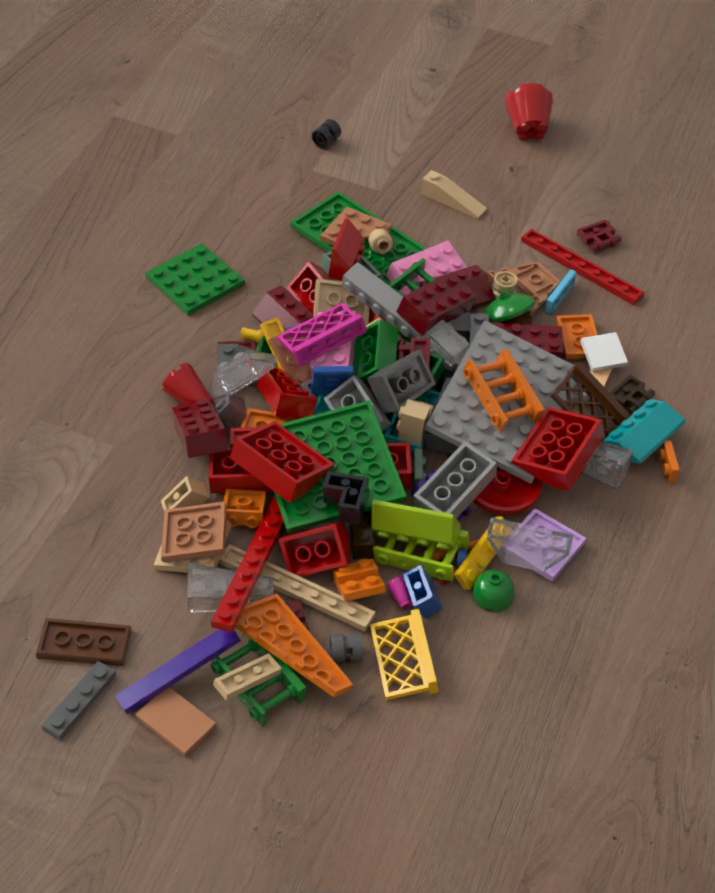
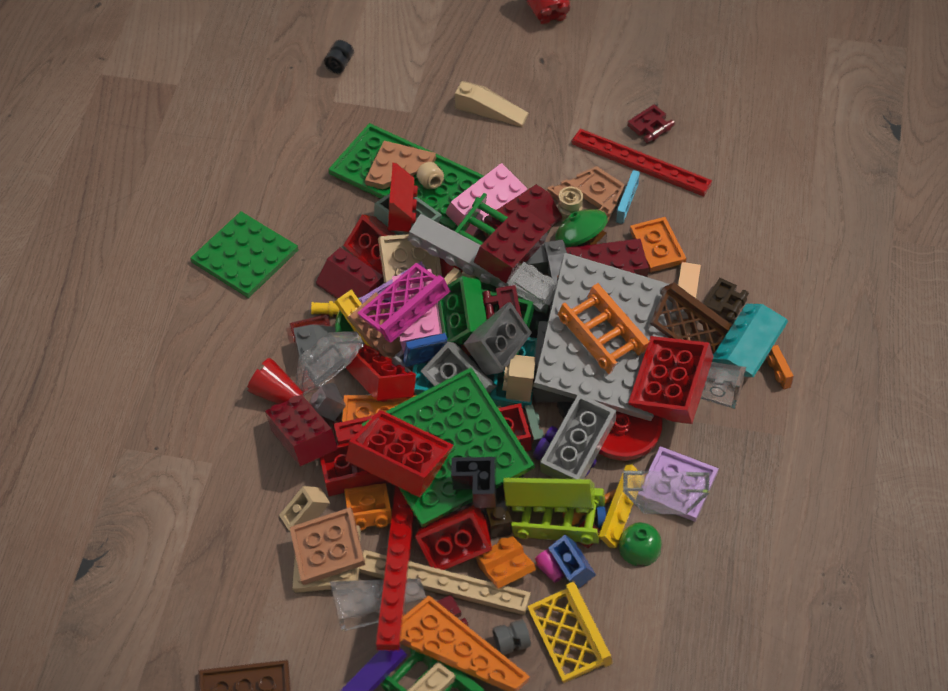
camera: 10 degrees left, 5 degrees up
white tile [580,332,628,372] -> none

